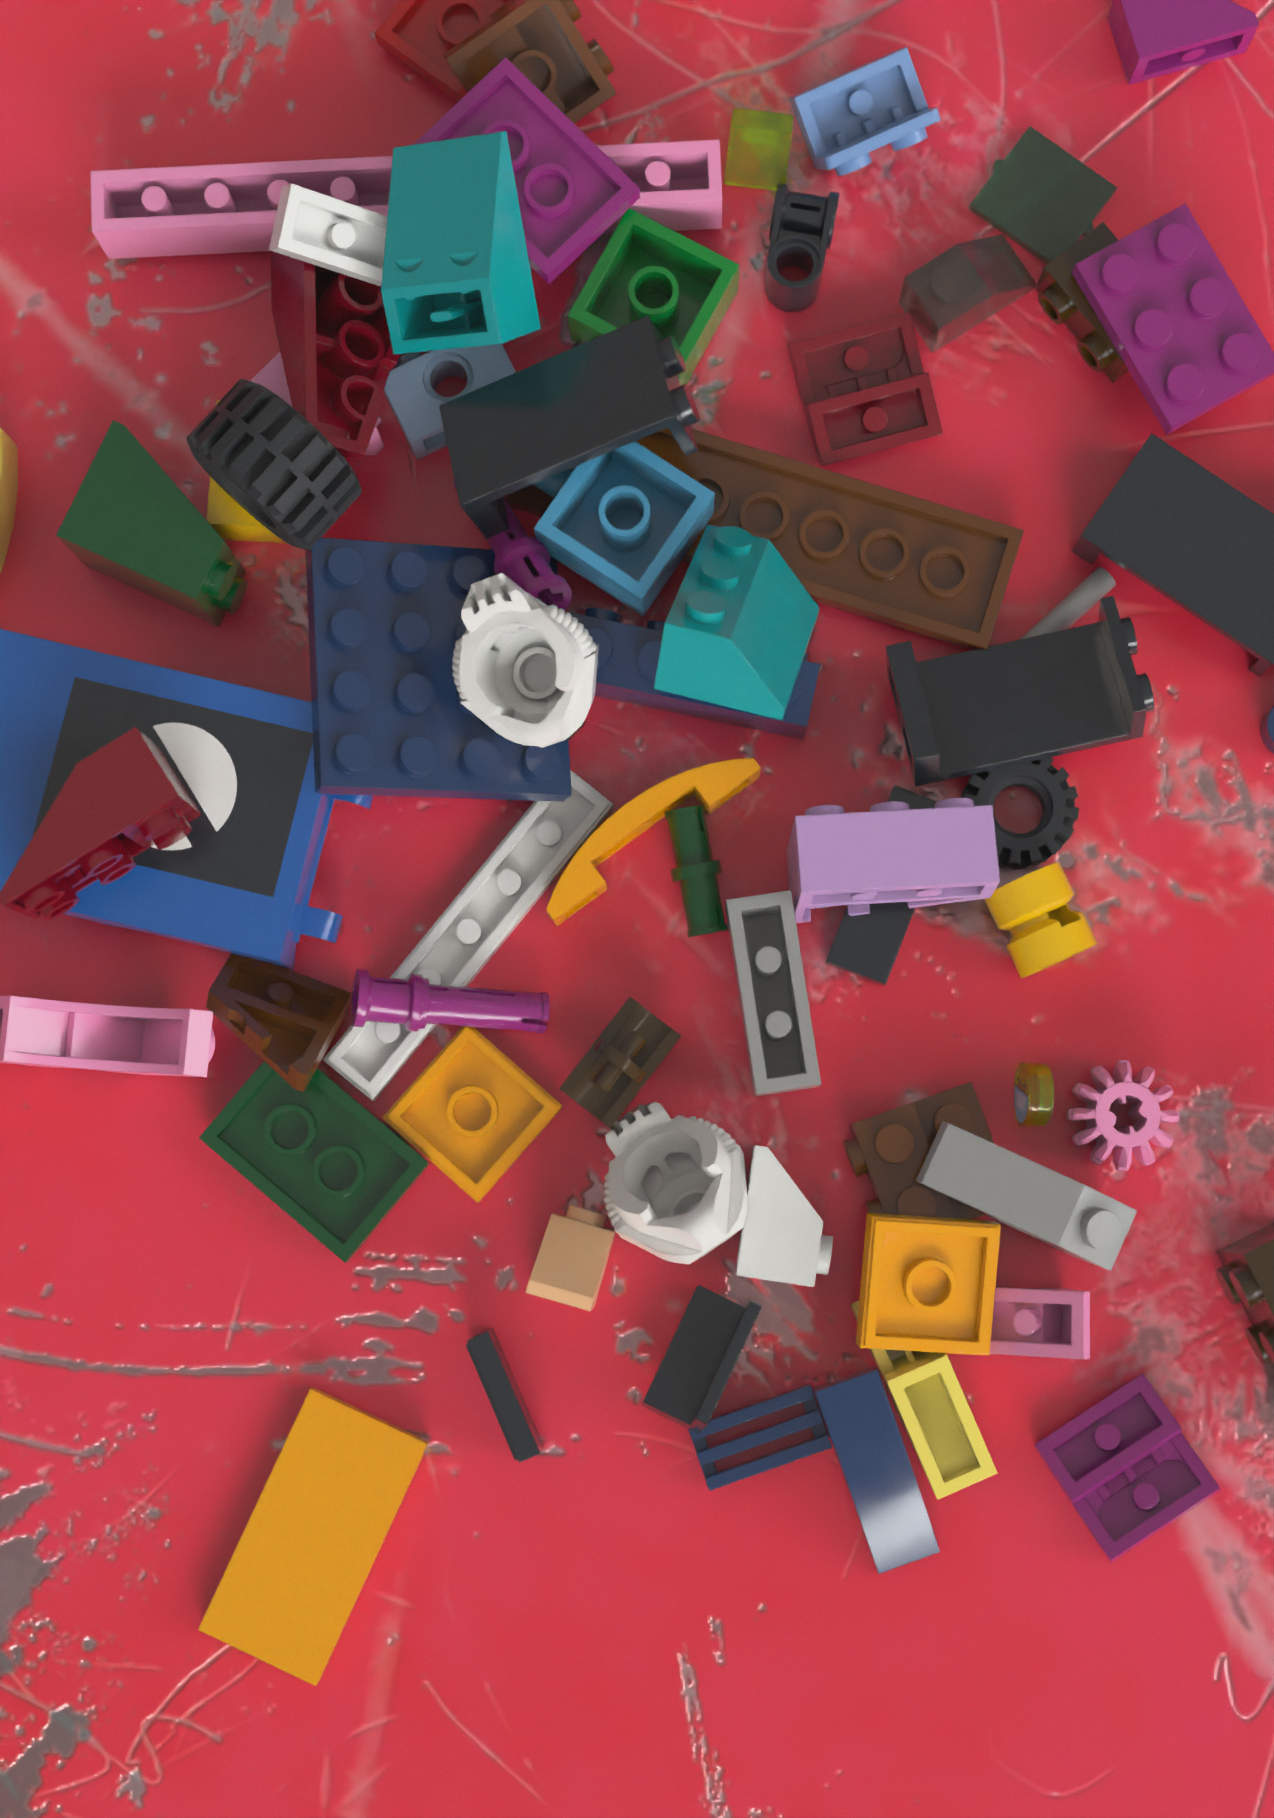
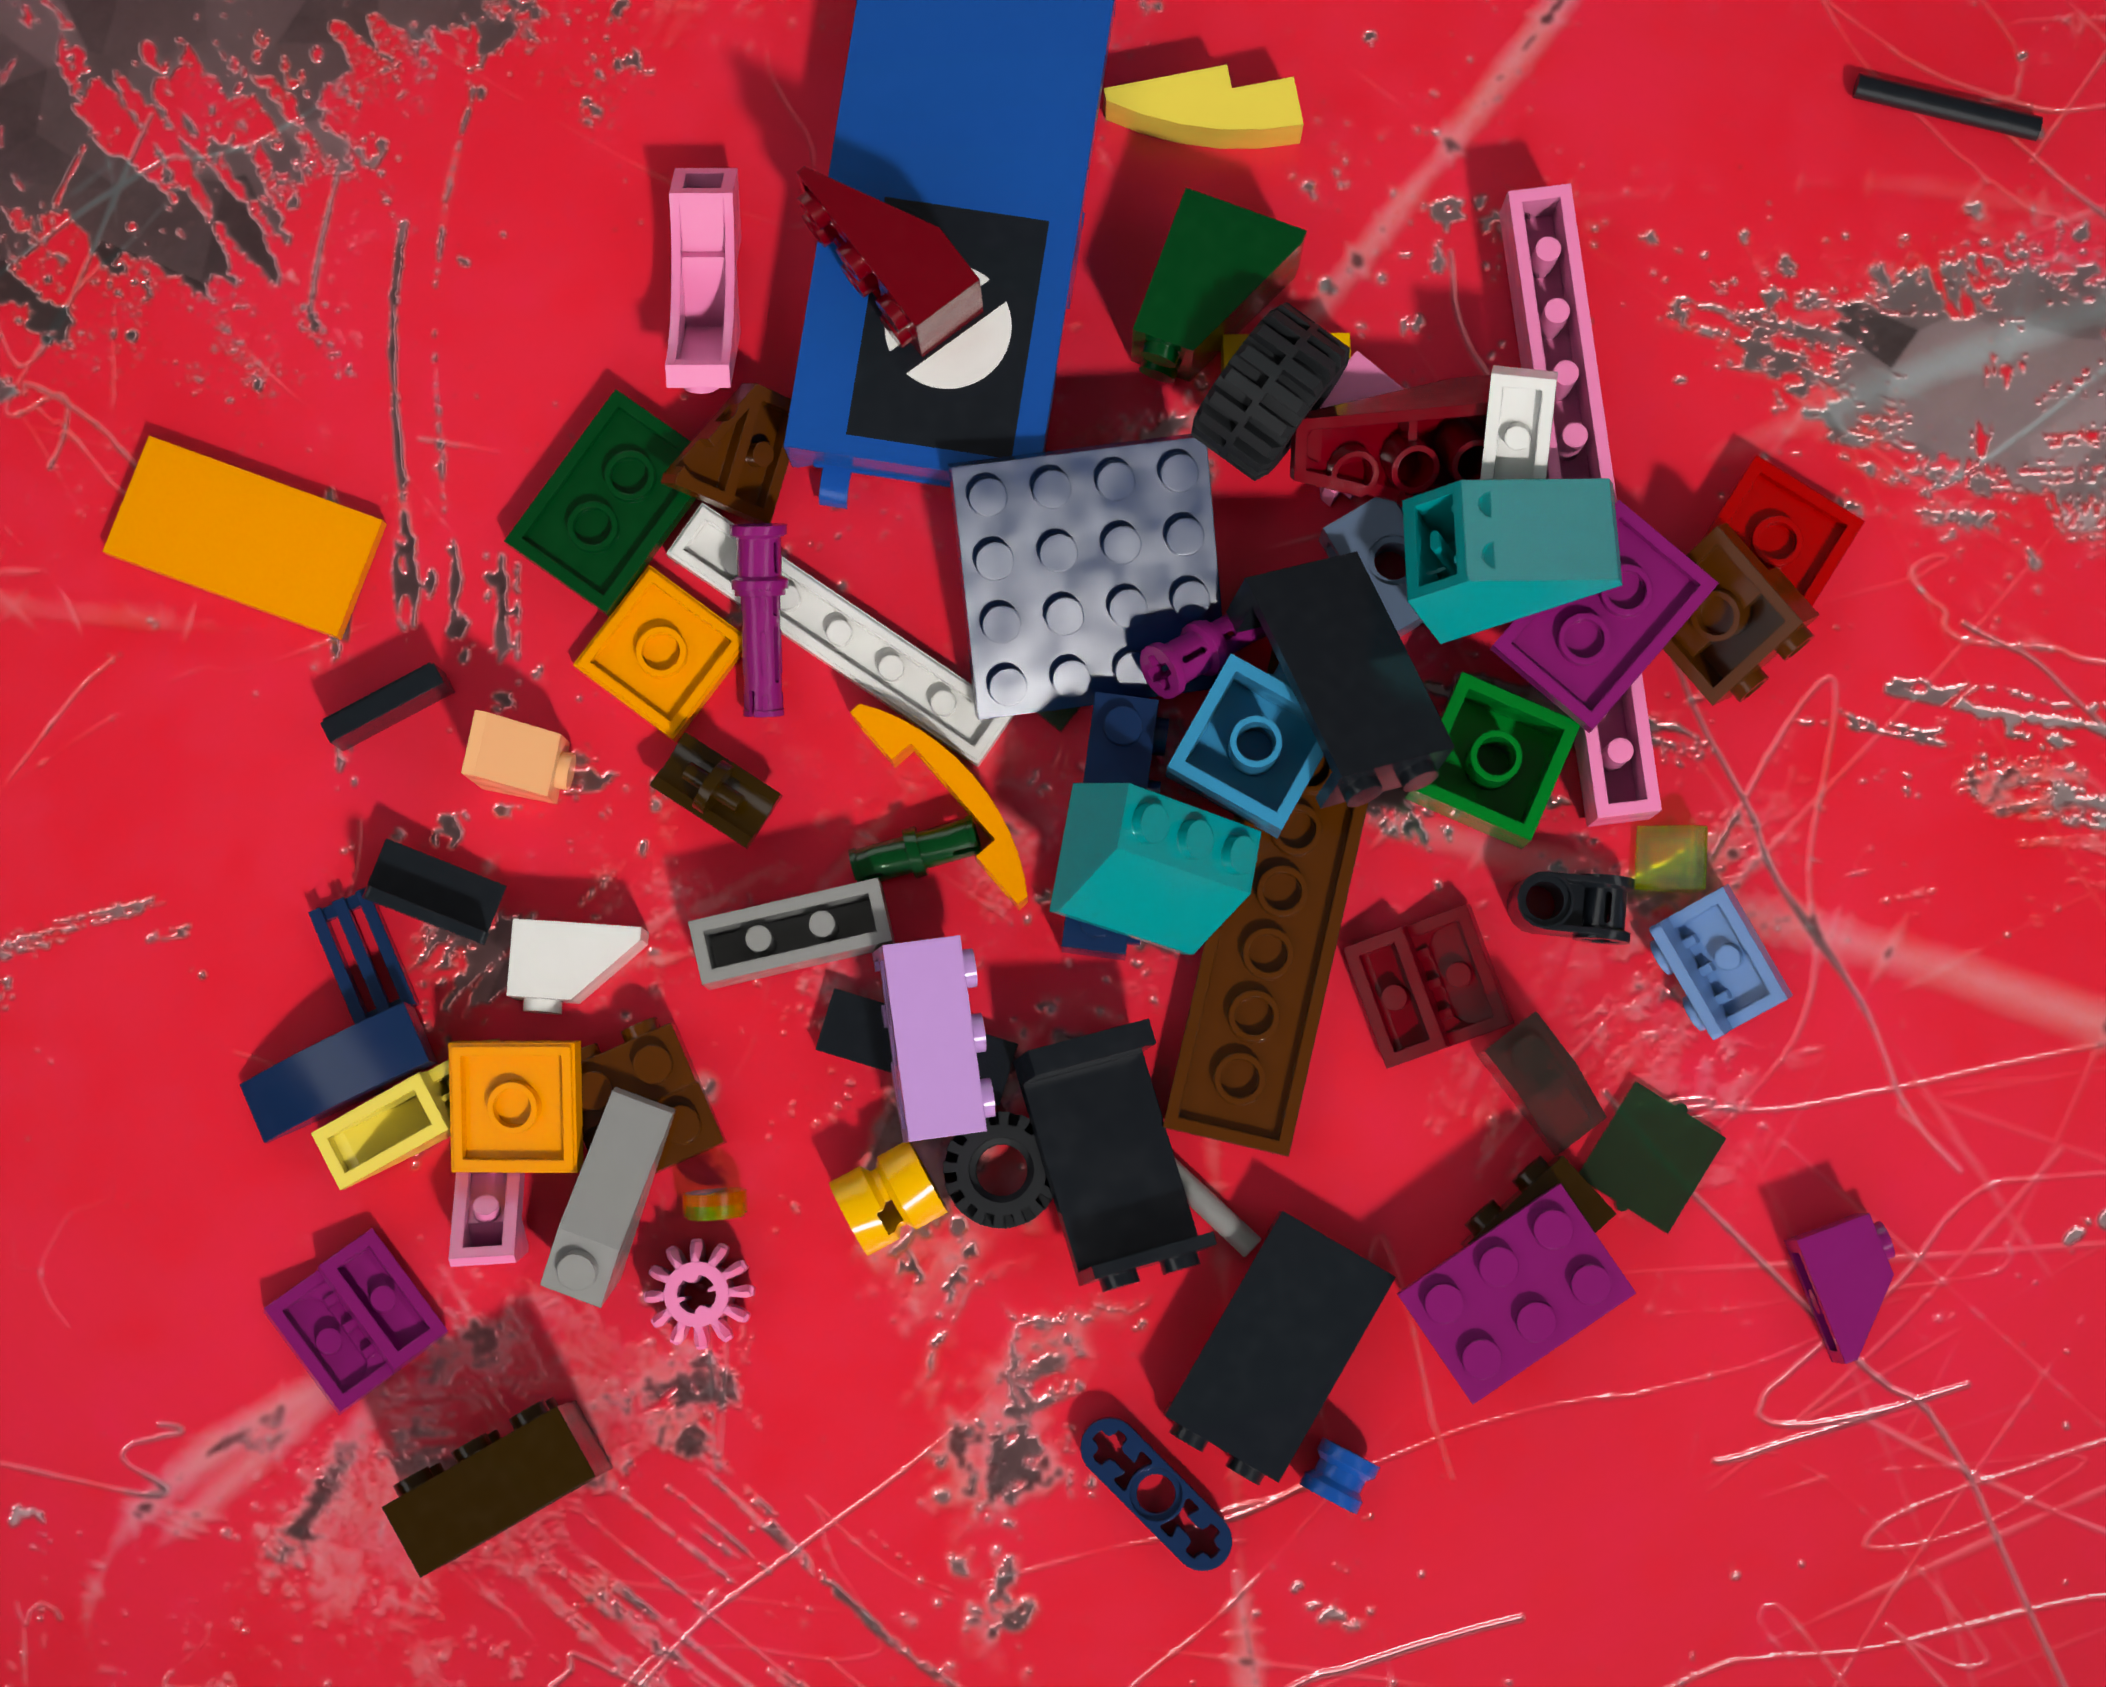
camera: 80 degrees right, 0 degrees up
white helmet [452,573,599,748] -> none
white helmet [603,1102,748,1264] -> none

